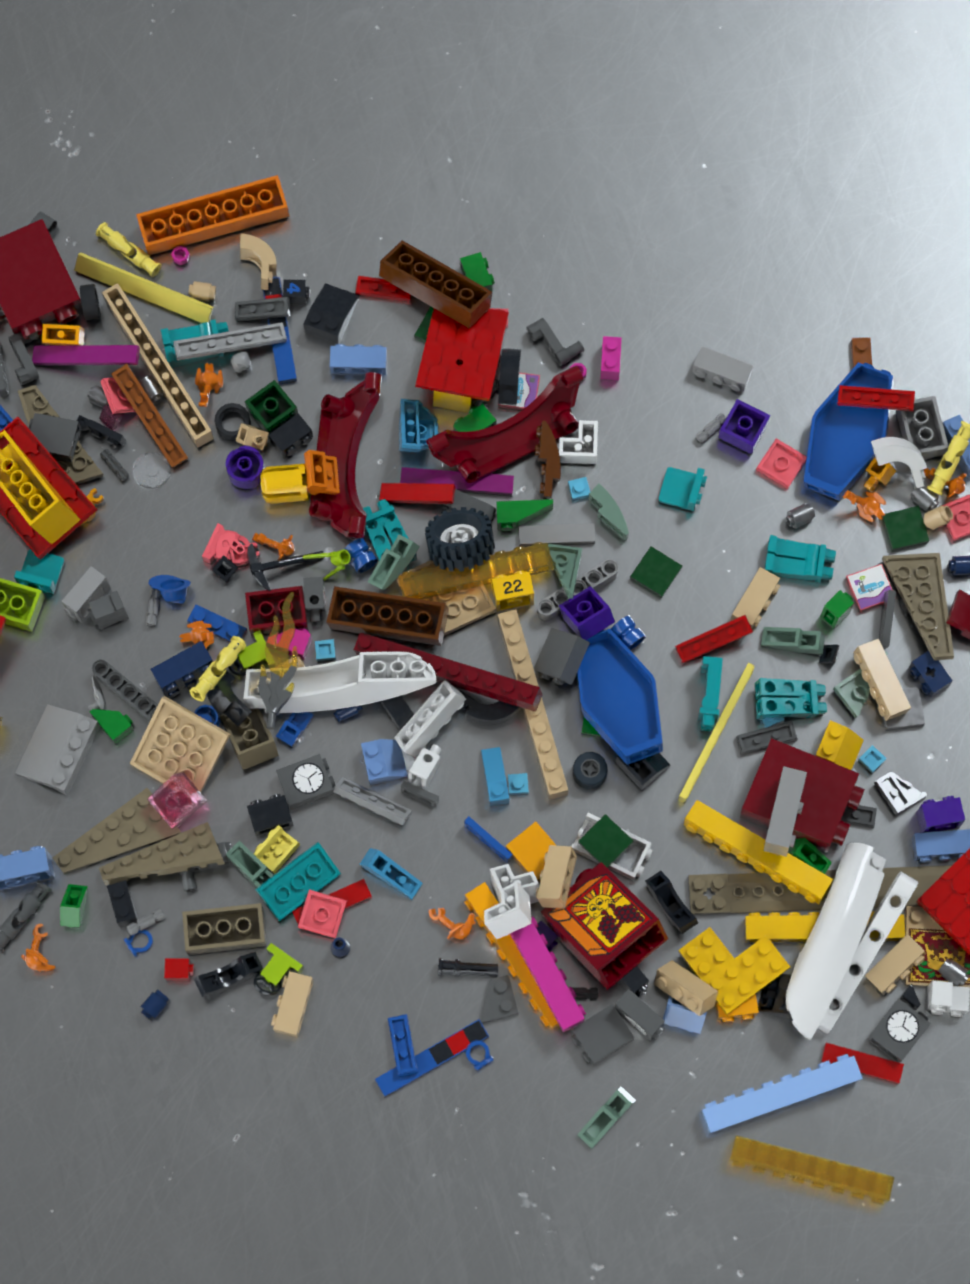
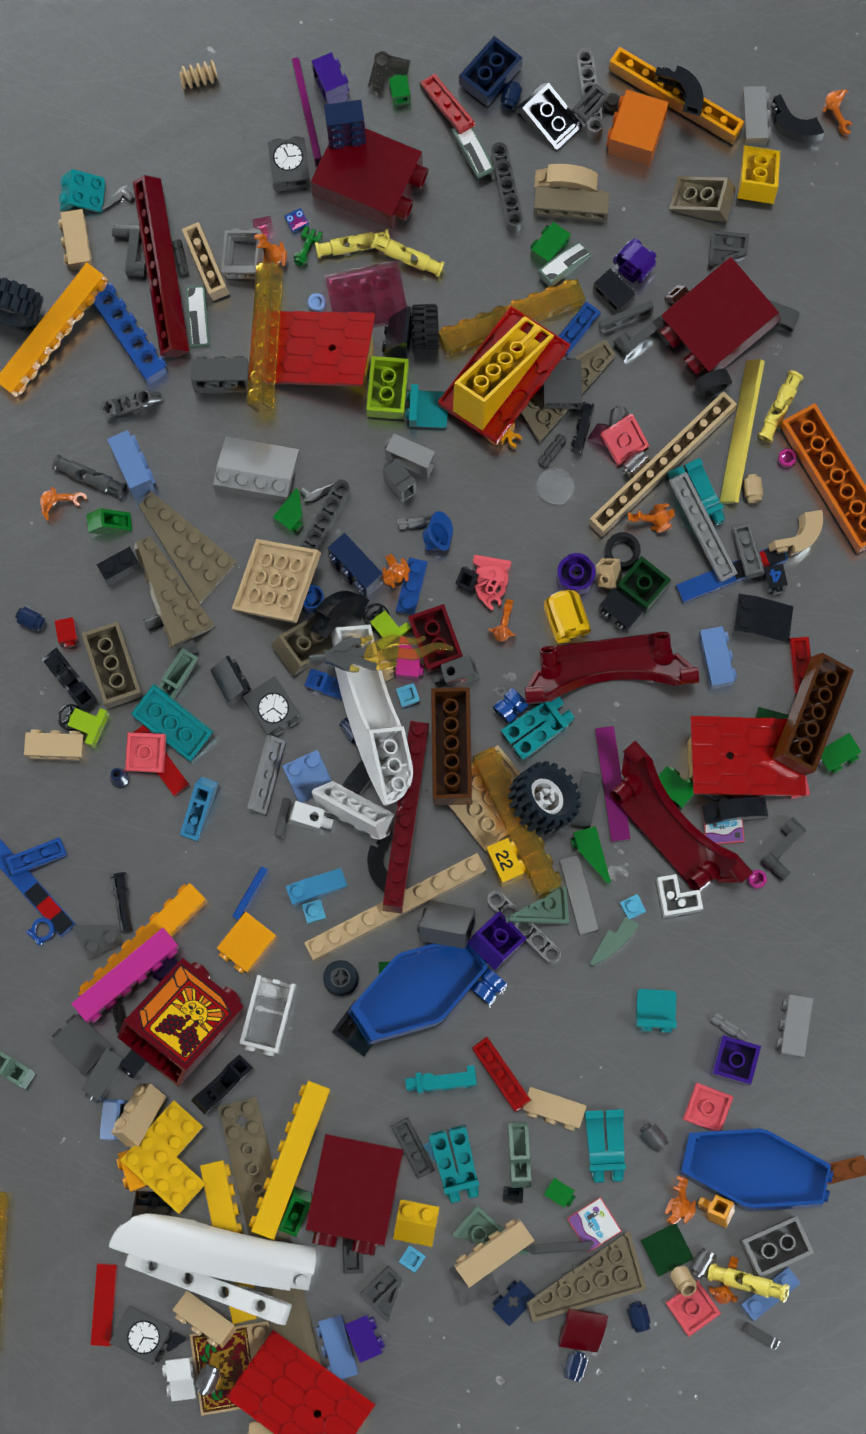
camera: 80 degrees right, 5 degrees up
magenta tile [32,345,140,365] -> none
light orange brick [42,324,85,346] -> none
dark orange plate [111,364,189,468] -> none
blue piece [124,929,153,957] -> none
light grey axle [127,909,164,935] -> none
clear pink brick [147,771,207,829] -> none
light yellow piece [189,636,246,702] -> none
light grey piece [231,352,251,373] -> none
black piece [247,543,324,591] -> none
light yellow bracket [254,825,300,874] -> none
lime plant [303,549,350,581] -> none
orange brick [304,450,340,495] -> none
sand green slope [368,535,420,590] -> none
red tile [379,483,456,504] -> none
dark azure wedge [399,399,438,452] -> none
orange piece [429,907,475,939] -> none
white brick [484,881,532,939] -> none
white brick [490,864,539,904] -> none
reddish brown slope [535,421,561,500] -> none
tan brick [536,845,577,909] -> none
dark green tile [578,814,634,868] -> none
dark pink brick [600,336,622,380] -> none
dark green tile [630,546,683,598] -> none
light yellow tile [678,663,755,803] -> none
light blue brick [701,1054,863,1133] -> none
light grey brick [763,766,807,857] -> none
red tile [837,385,915,411] -> none
white arch [871,437,927,488] -> none

